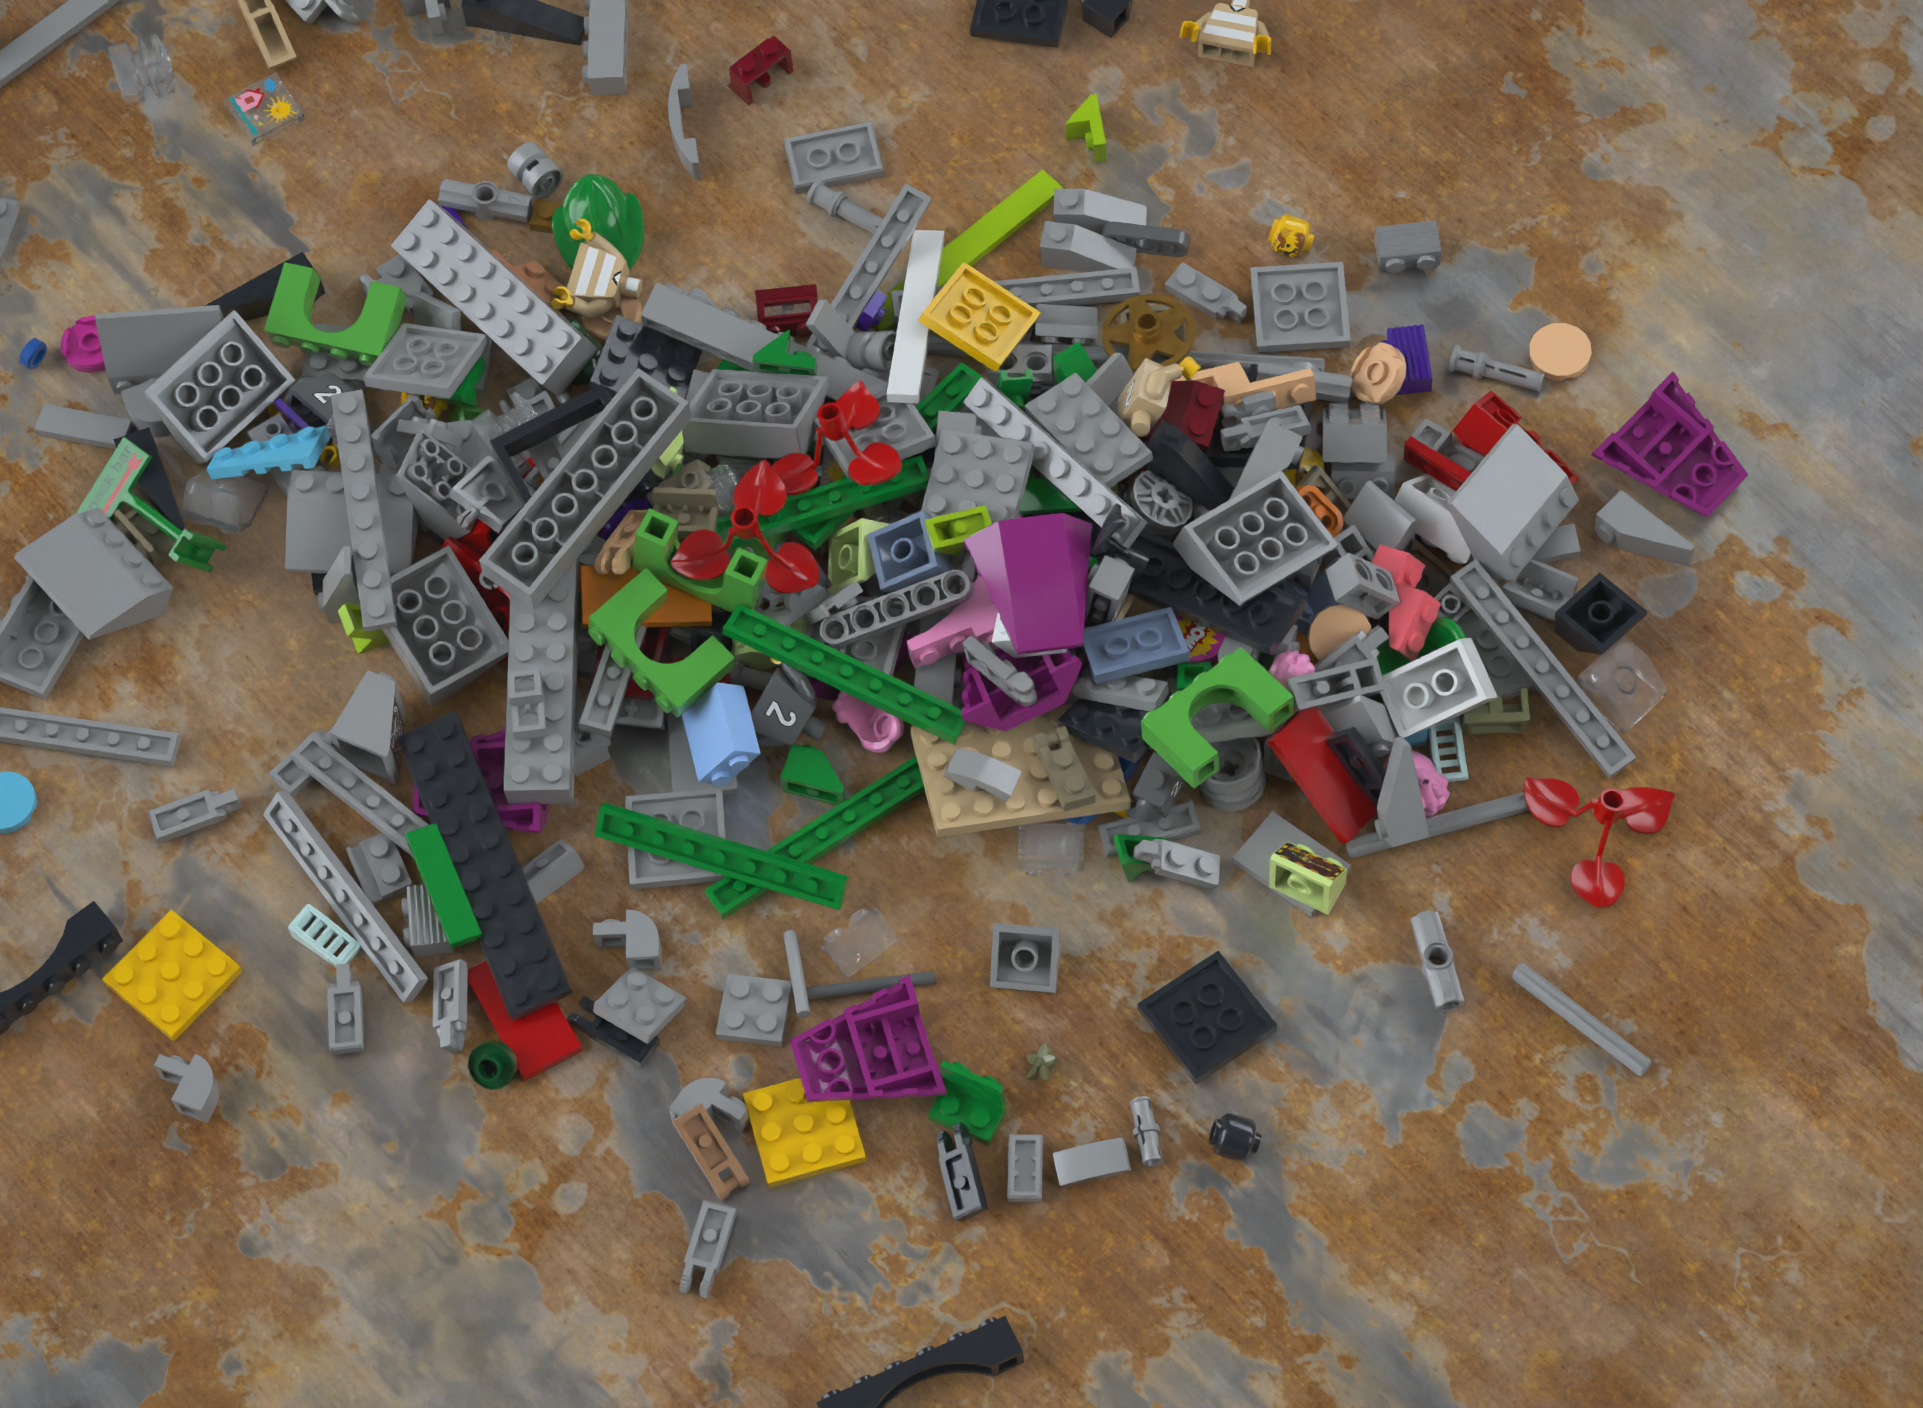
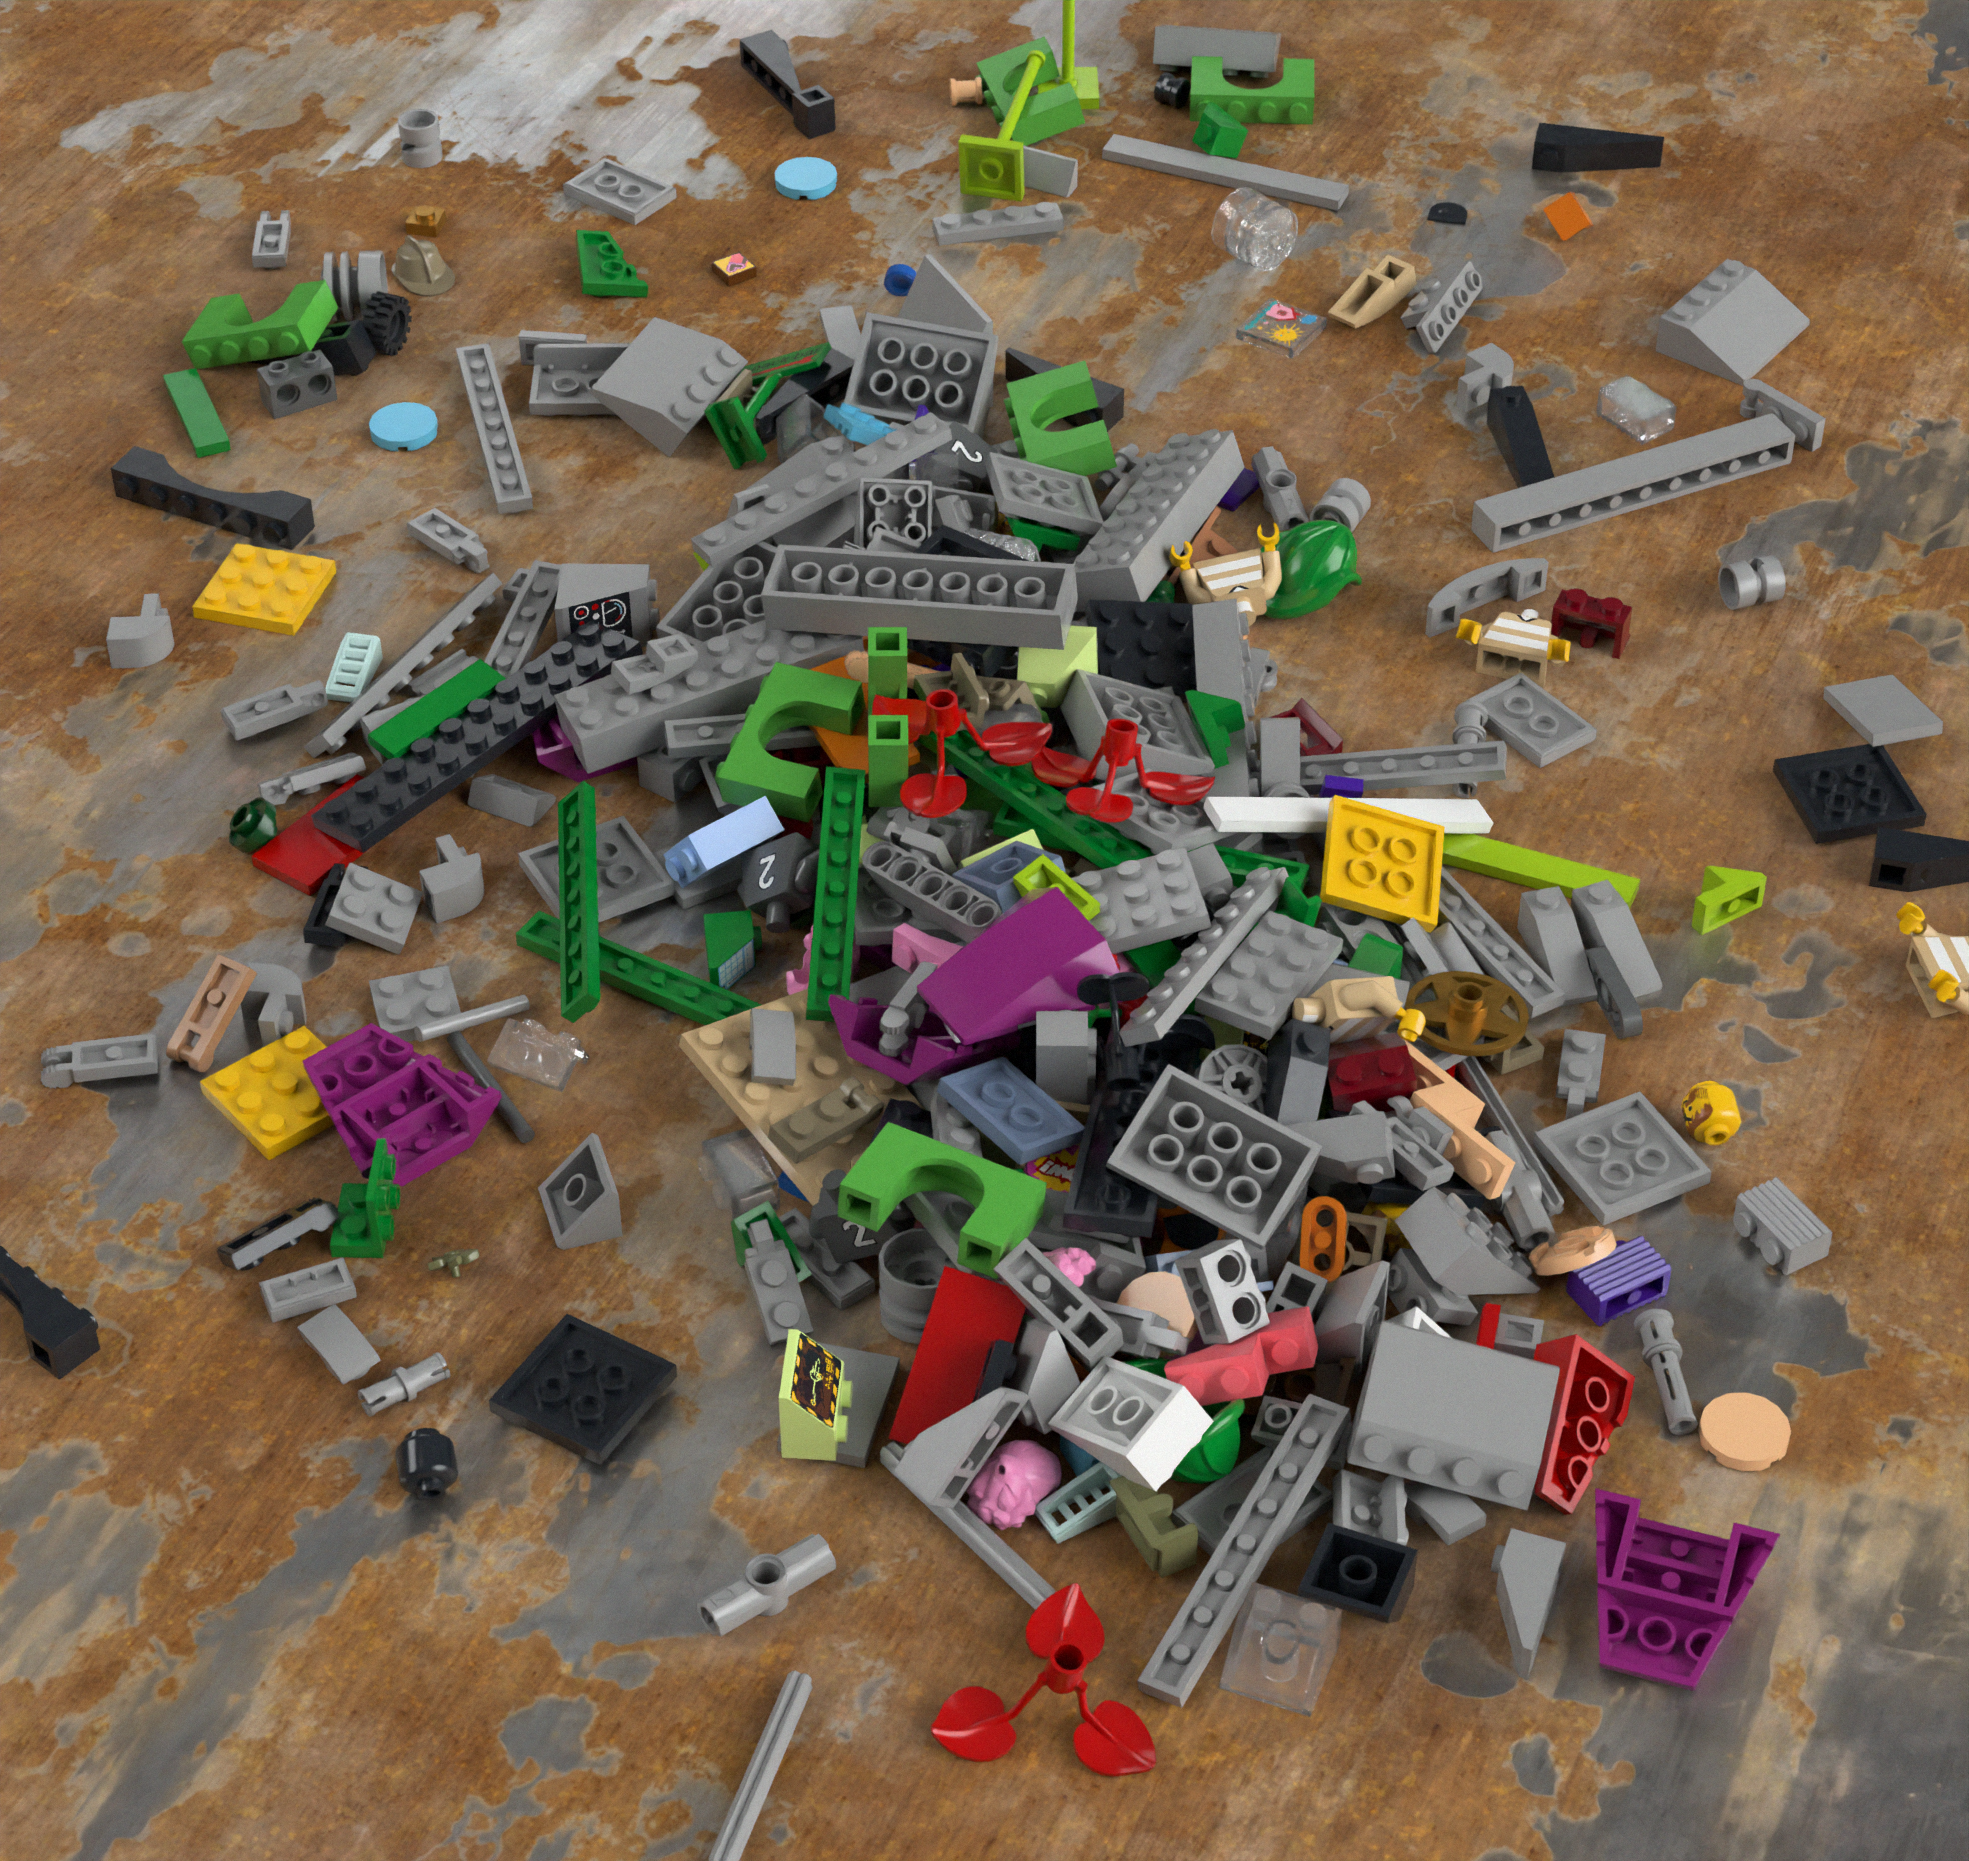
camera: 60 degrees right, 20 degrees down
none -> tan torso [1456,609,1571,687]

